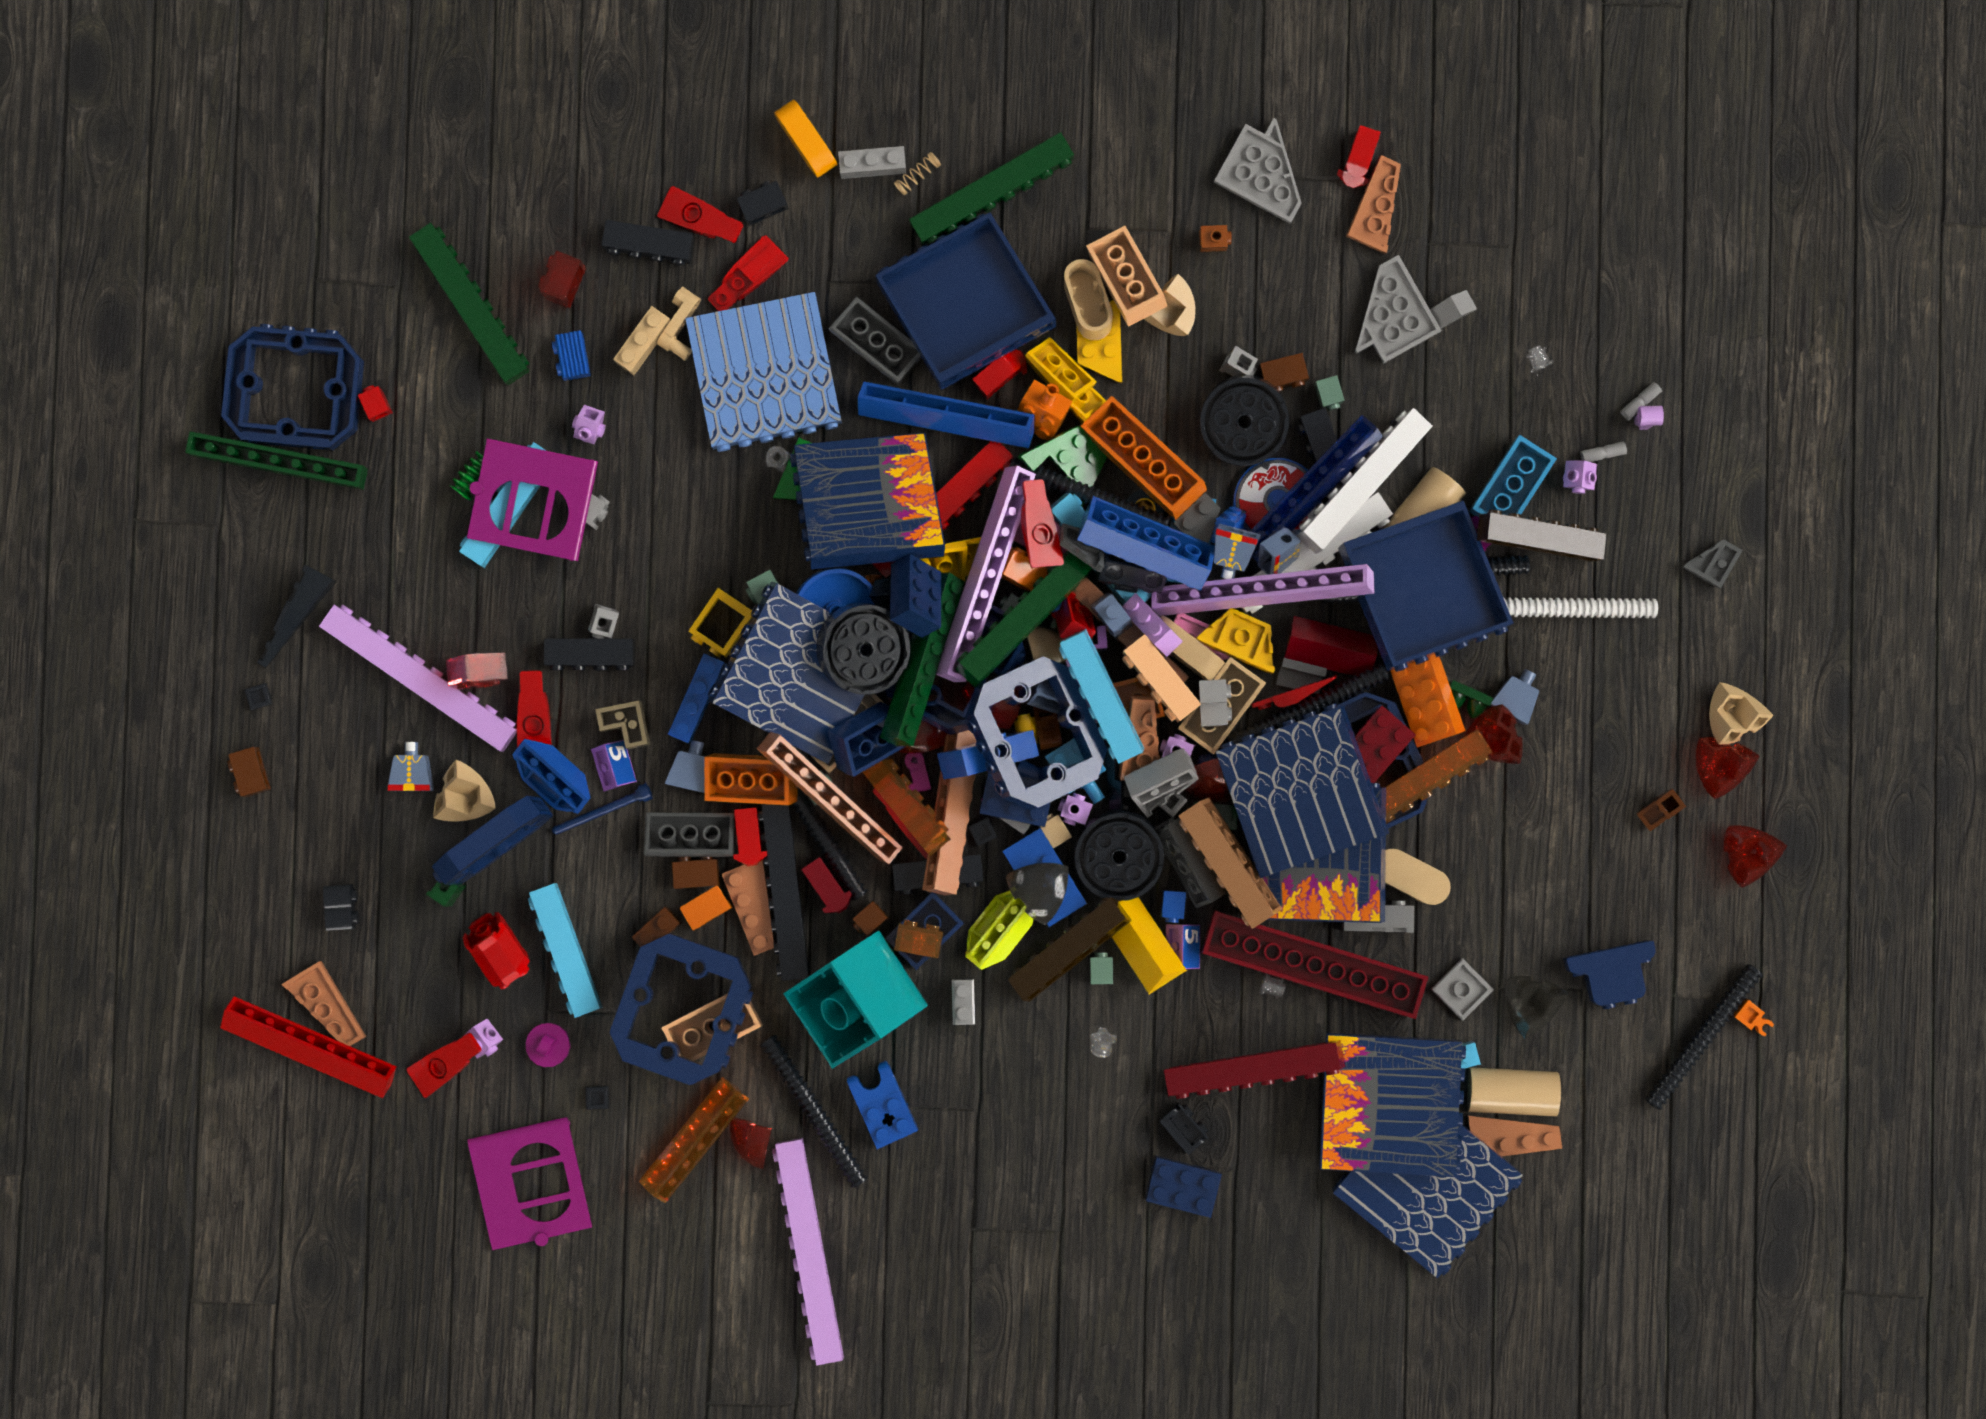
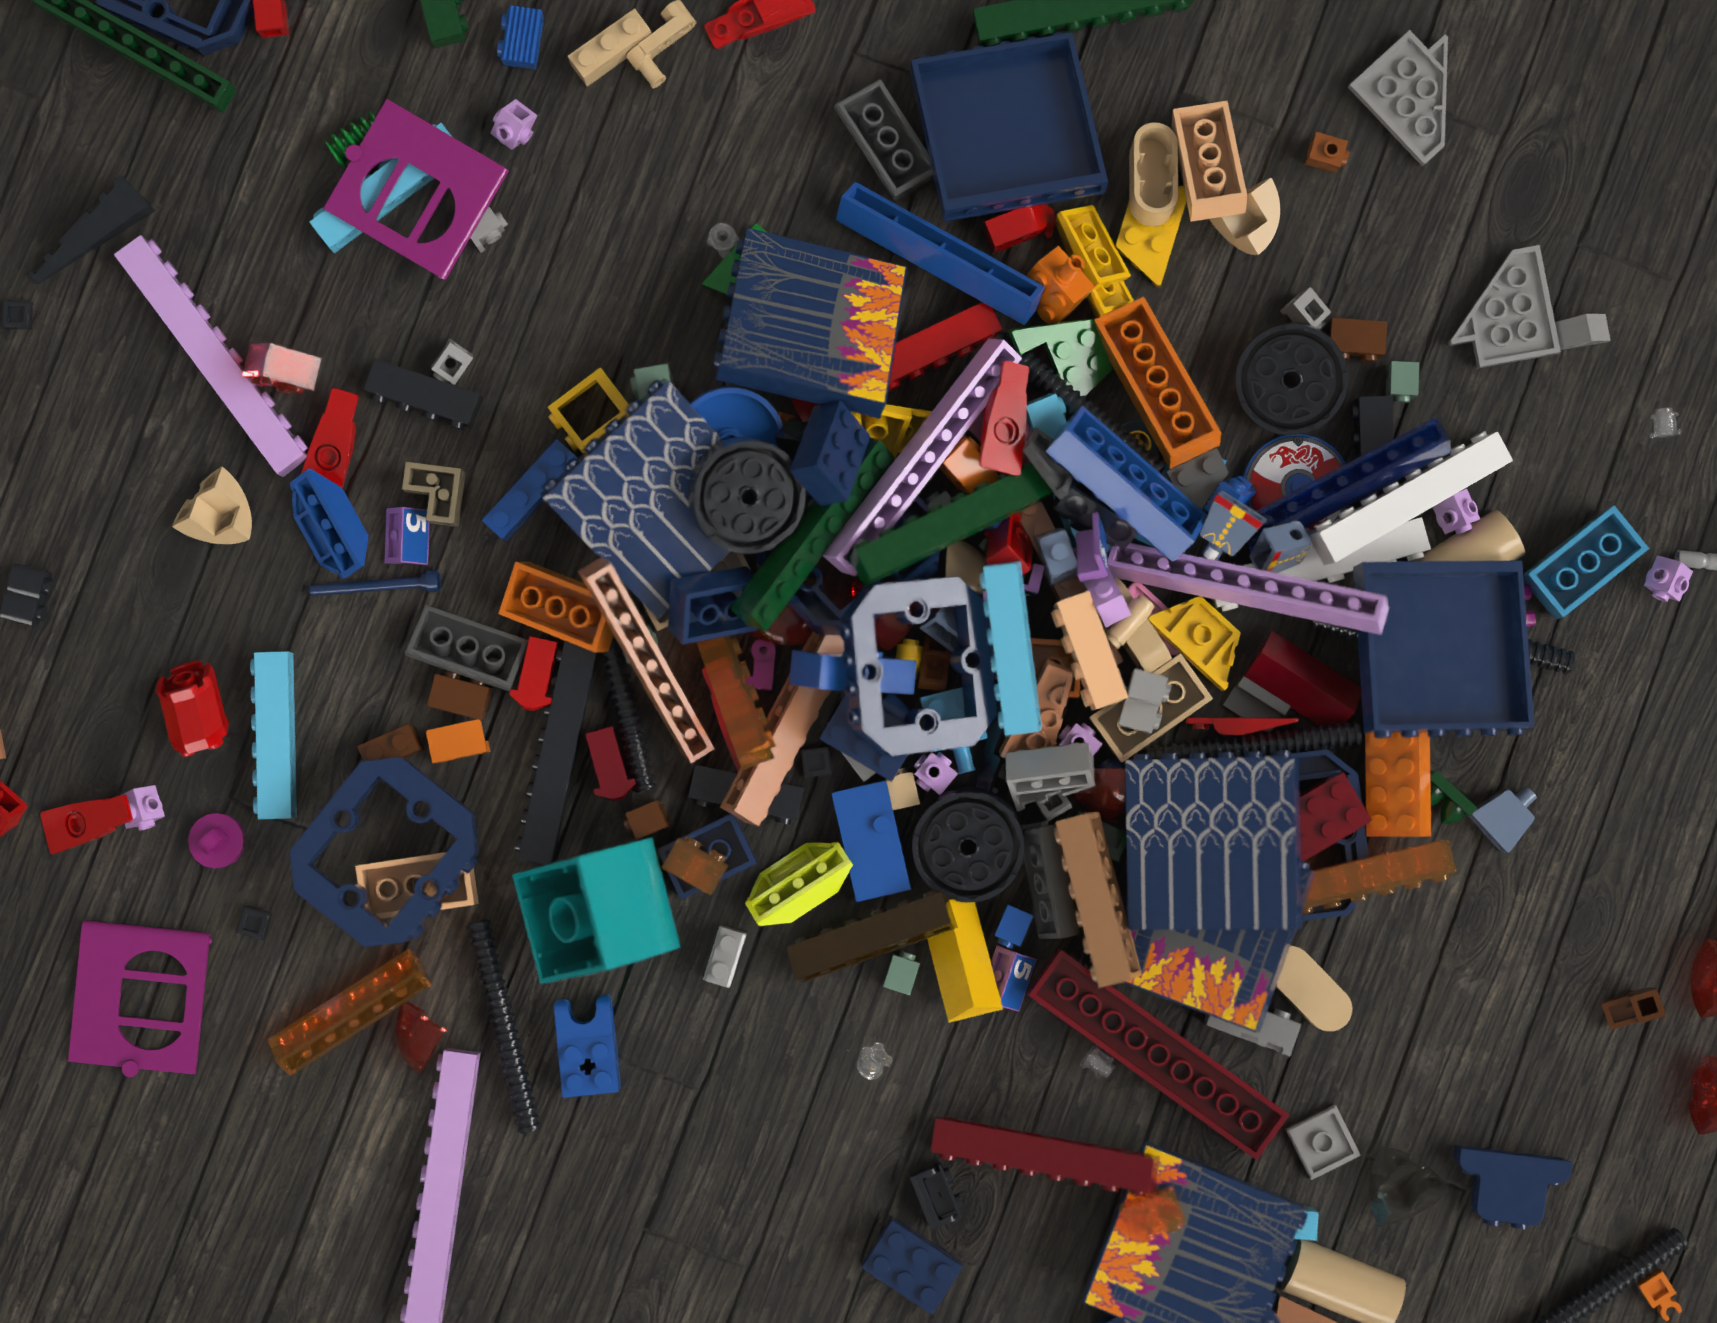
camera: 15 degrees right, 0 degrees up
sand blue torso [388,742,434,791] -> none
dark green hinge [426,882,466,907] -> none
dark blue panel [431,796,553,885] -> none
sand blue torso [665,740,705,793] -> none
medium blue panel [685,292,842,452] -> none
nougat wing [722,860,774,956] -> none
clear smoke brick [1006,863,1068,925] -> none
red piece [1336,125,1381,188] -> none
nougat wing [1346,155,1401,254] -> none
clear red brick [1460,704,1523,764] -> none
brick [1477,510,1606,562] -> none
white piece [1503,597,1658,618] -> none
none -> medium lavender panel [1076,513,1108,582]
none -> tan piece [1105,594,1154,649]
none -> clear orange brick [1119,1185,1186,1244]
none -> lavender brick [1433,489,1480,535]

